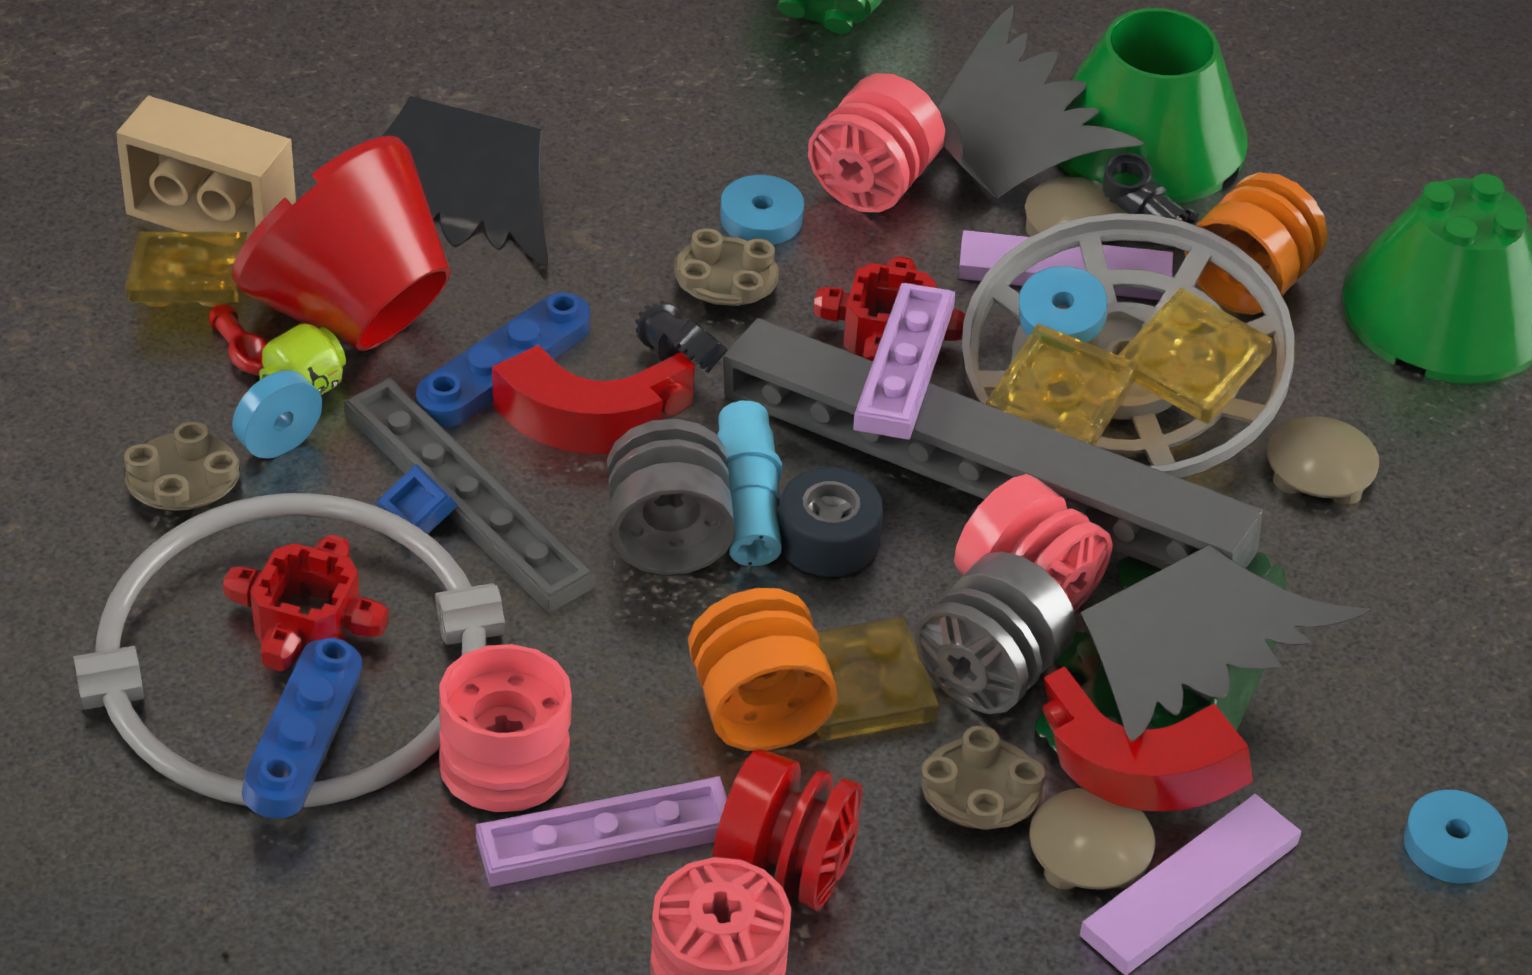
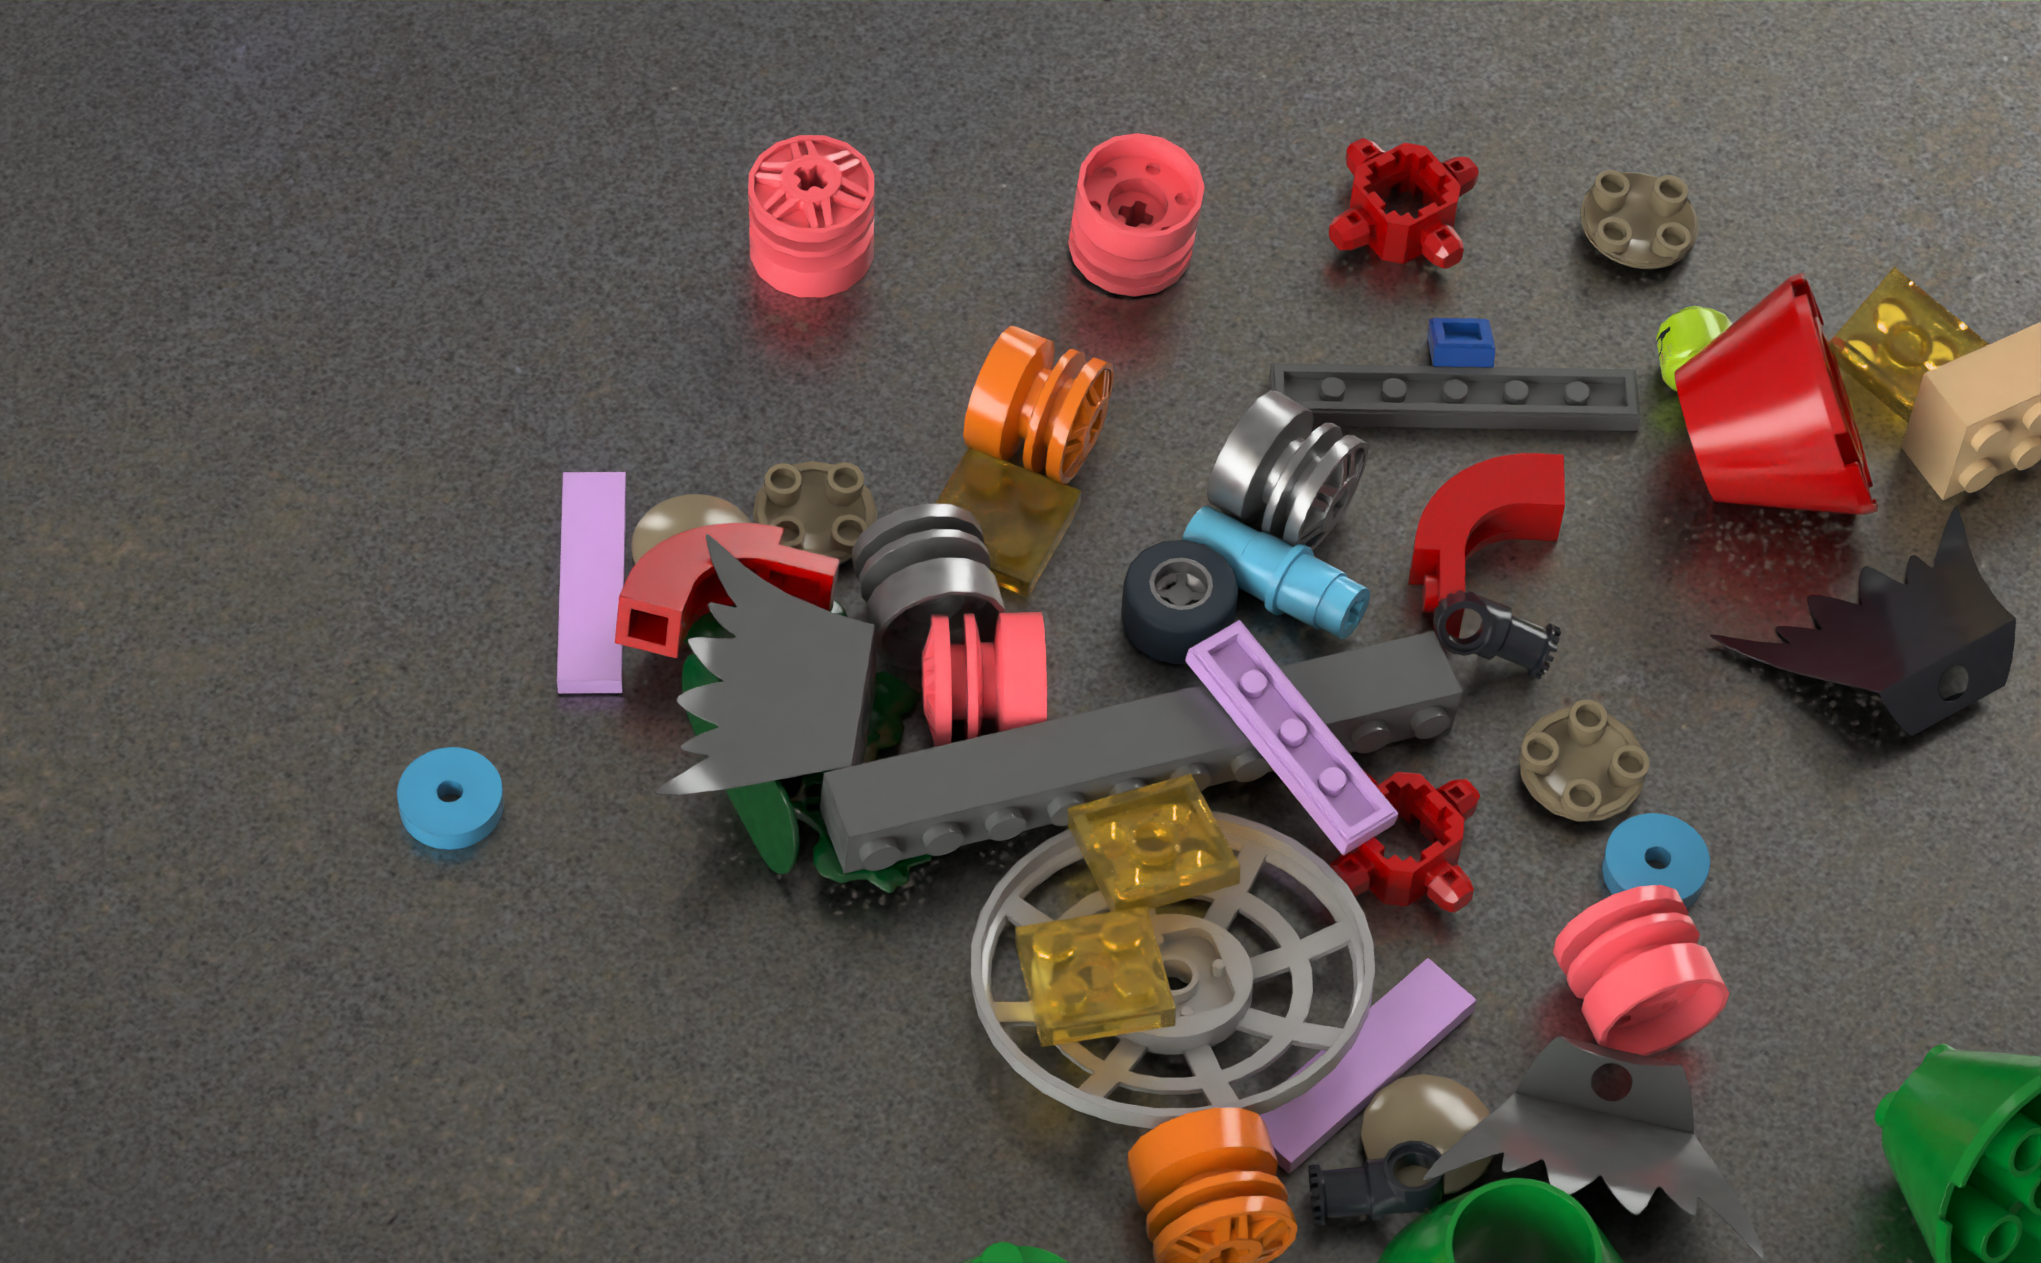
camera: 130 degrees right, 10 degrees up
light grey piece [73,493,505,808] -> none
dark azure piece [232,370,322,459] -> none
blue plate [242,638,362,818] -> none
blue plate [416,292,590,427] -> none
lavender tile [476,777,727,887] -> none
red wheel [712,749,863,911] -> none
dark azure piece [1019,266,1107,349] -> none
dark tan dish [1267,416,1379,505] -> none

